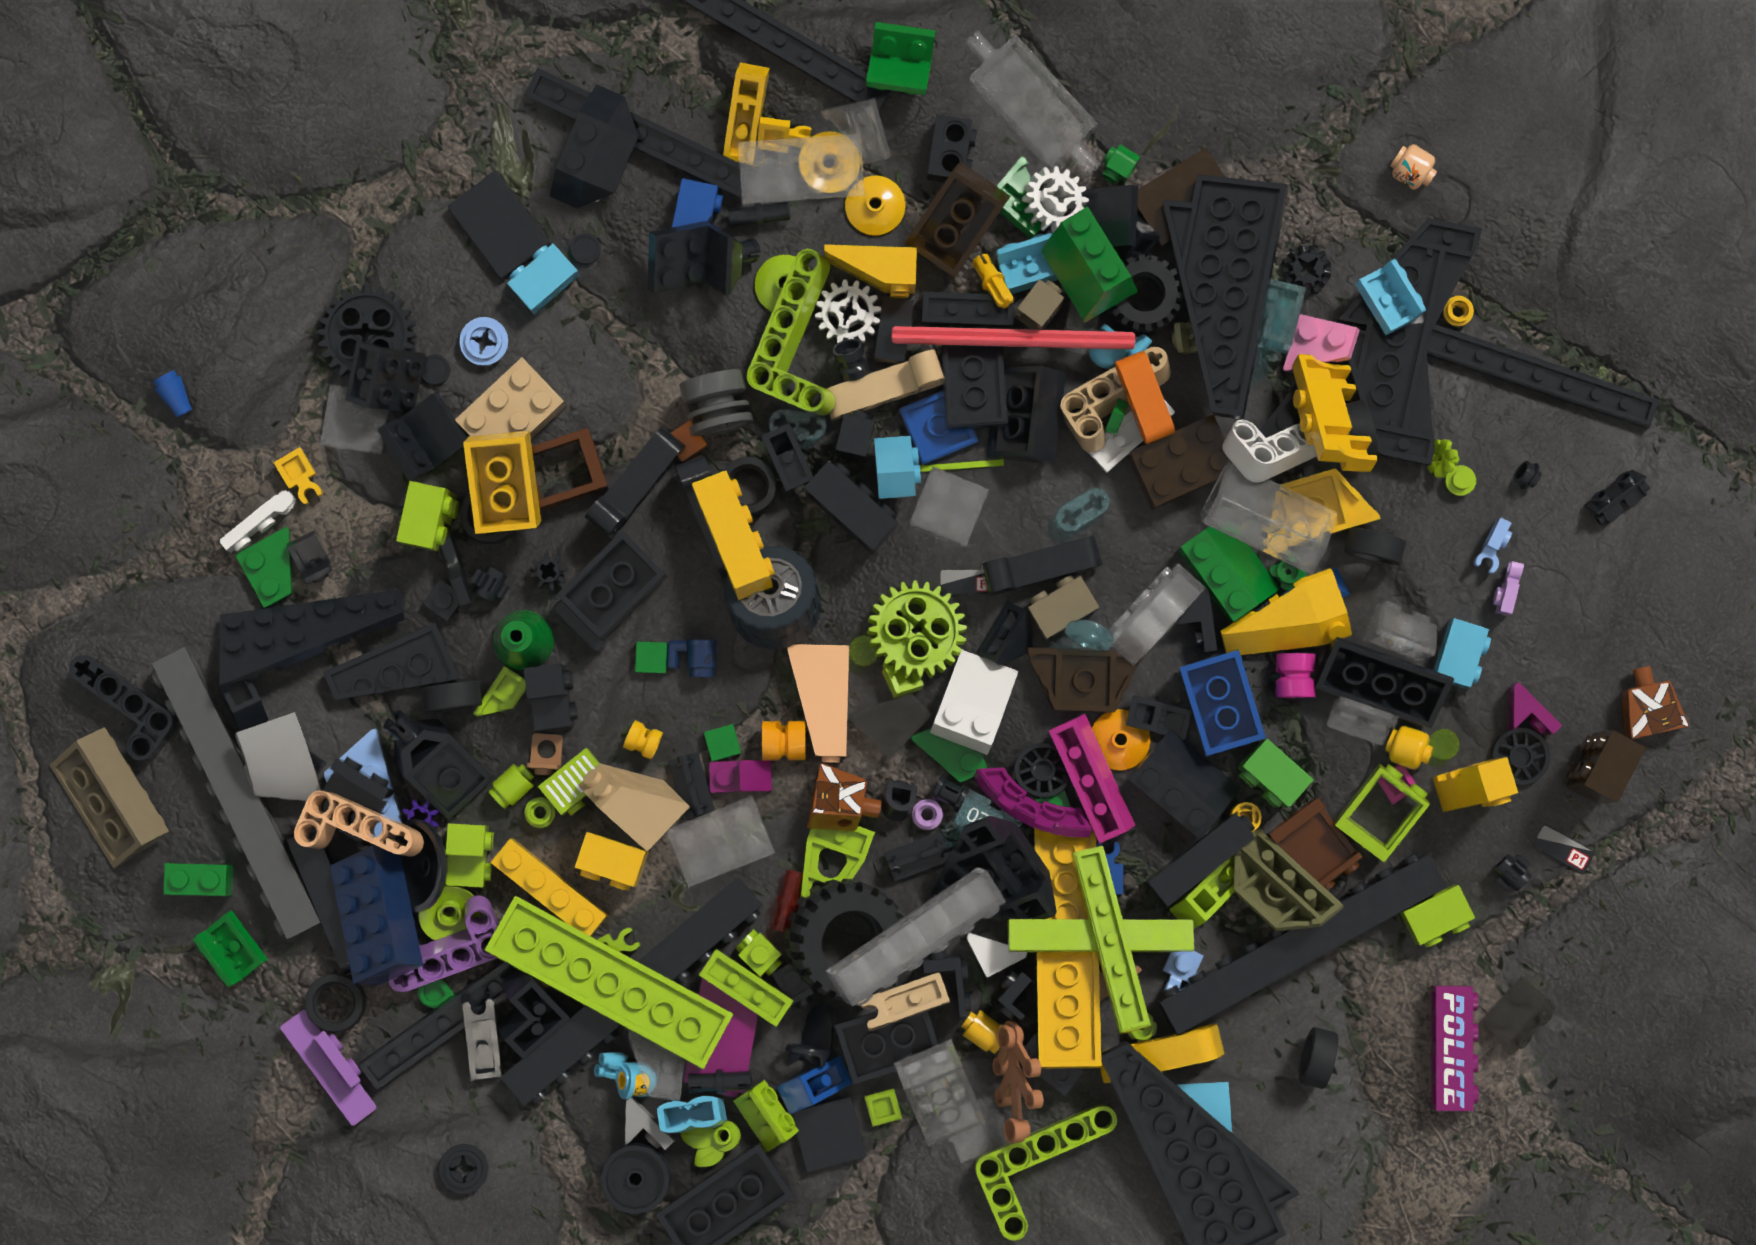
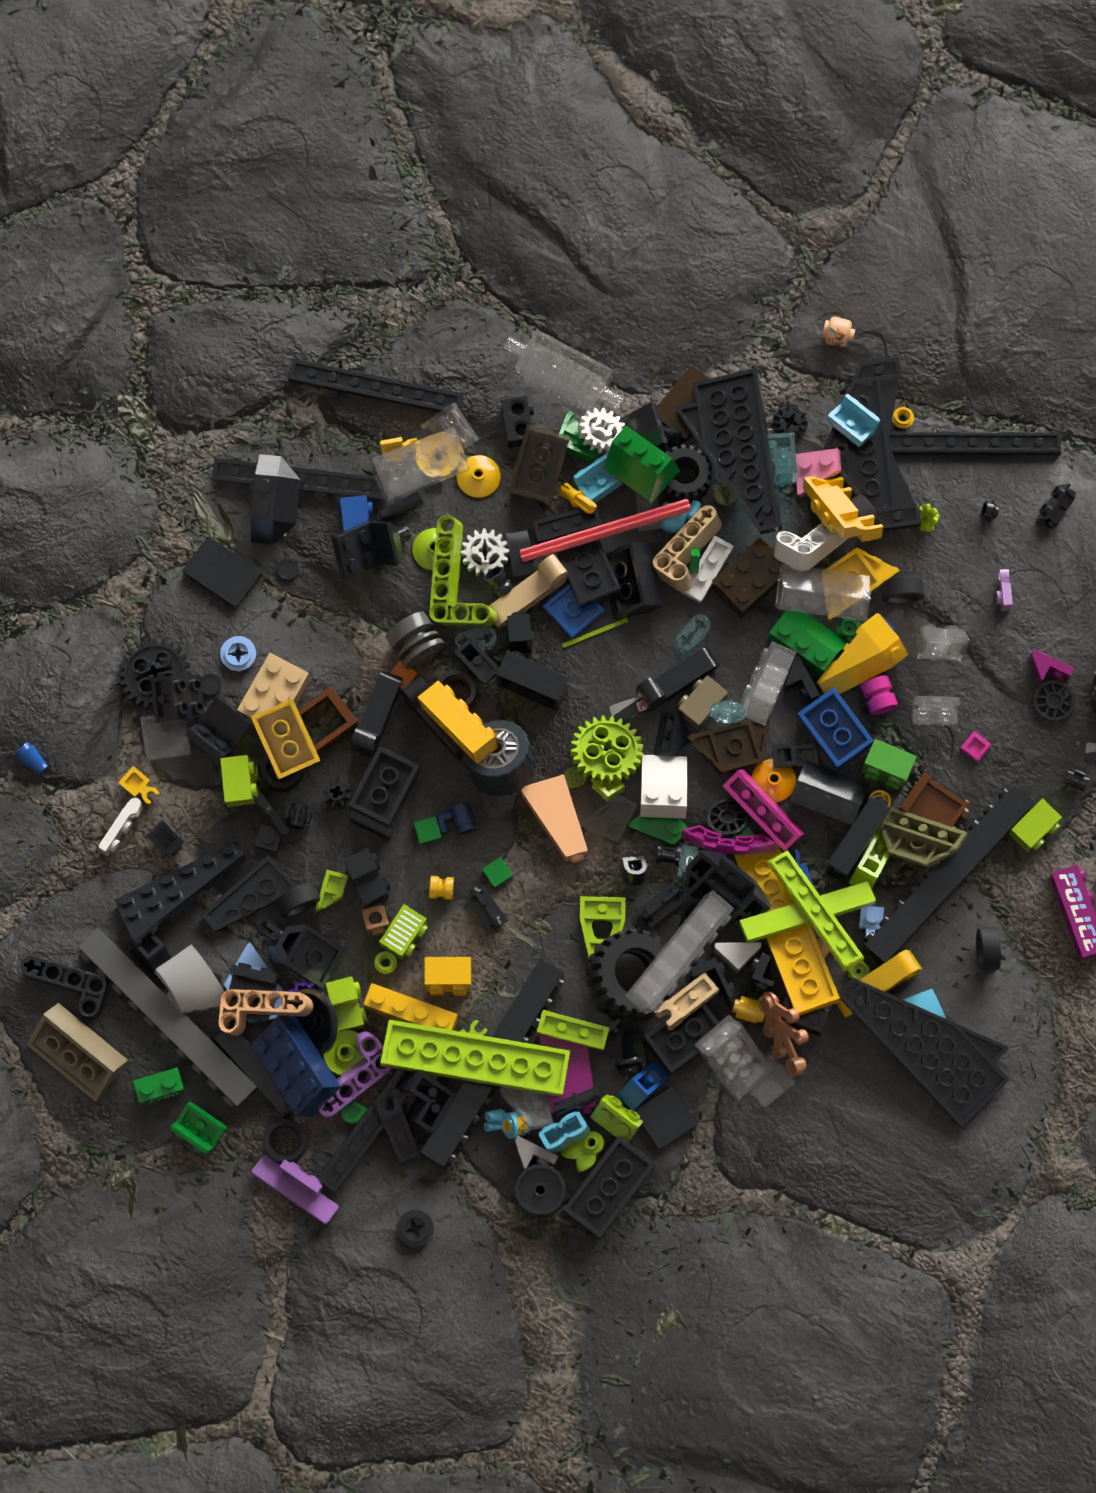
camera: 15 degrees left, 10 degrees down
green wing [235,526,293,608] -> none
lime brick [489,763,534,809] -> none
green cone [493,610,554,671] -> none
medium azure brick [507,243,580,315] -> none
tan slope [578,763,690,852] -> none
clear brick [667,796,775,888] -> none
magenta slope [709,760,772,793] -> none
yellow slope [723,62,770,165] -> none
lime brick [735,929,783,976] -> none
light orange wheel [762,721,806,761] -> none
clear red pin [772,869,803,933] -> none
torso [807,763,882,831] -> none
yellow slope [824,245,917,299] -> none
lime tile [864,1088,902,1127] -> none
green bracket [866,22,936,95] -> none
medium azure brick [874,436,921,499] -> none
clear brick [909,466,989,549] -> none
lavender plate [912,799,943,830] -> none
lime beam [975,1104,1117,1241] -> none
dark tan brick [1015,279,1064,330] -> none
green plate [1102,144,1141,185] -> none
orange beam [1114,351,1175,445] -> none
black slope [1315,637,1454,729] -> none
lime window [1334,764,1430,863] -> none
yellow head [1385,725,1434,770] -> none
clear neon green tile [1429,729,1459,760] -> none
yellow wedge [1432,757,1518,812] -> none
medium azure brick [1433,618,1491,689] -> none
lime plate [1445,465,1476,496] -> none
light blue plate [1474,517,1512,574] -> none

